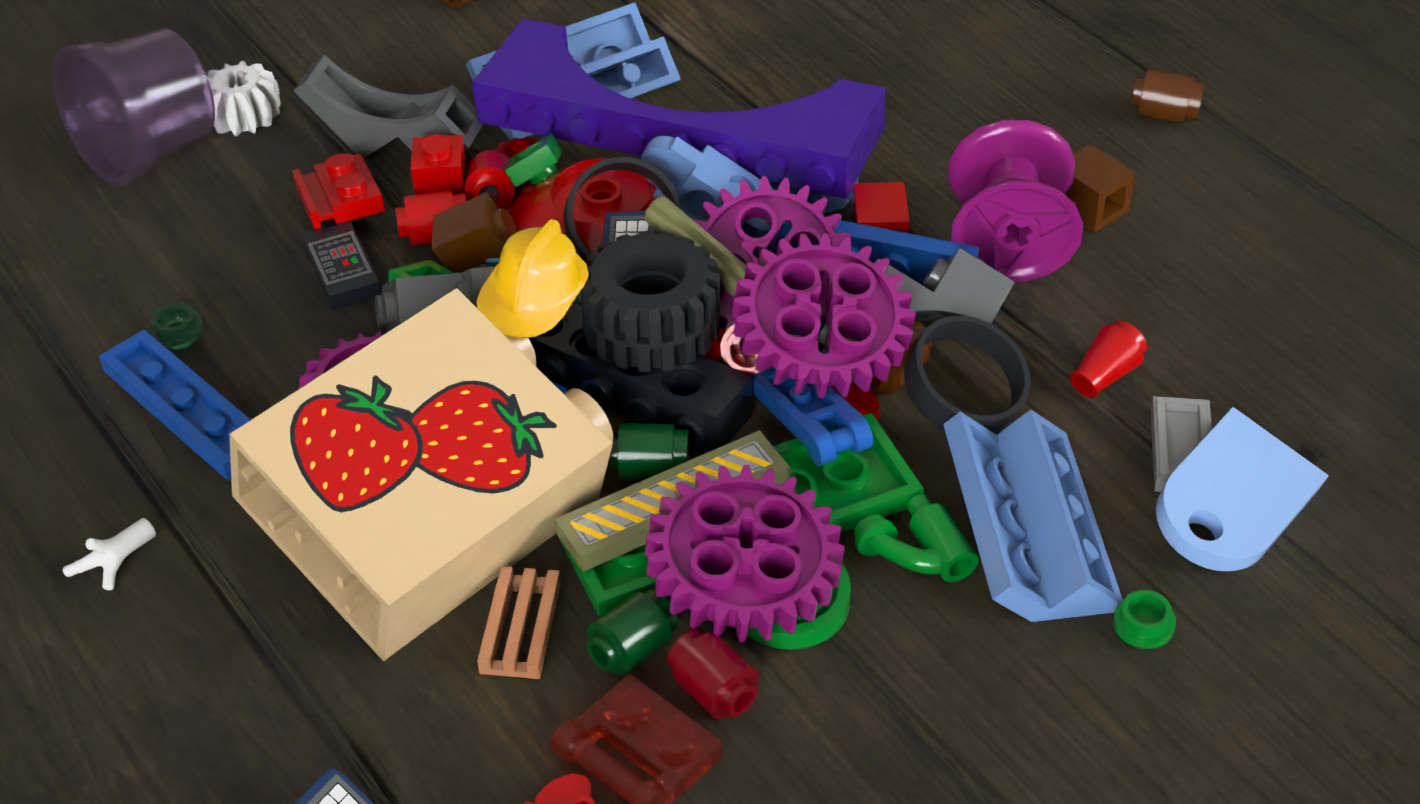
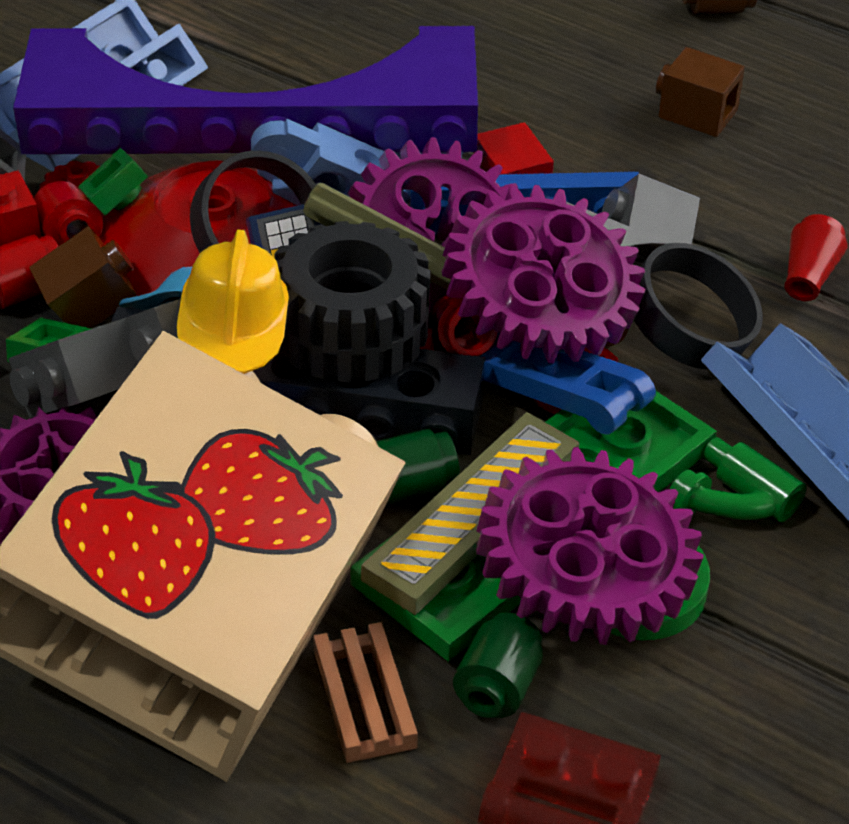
camera: 25 degrees left, 0 degrees up
dark red brick [667,628,759,719] -> none
magenta piece [948,120,1084,282] -> none

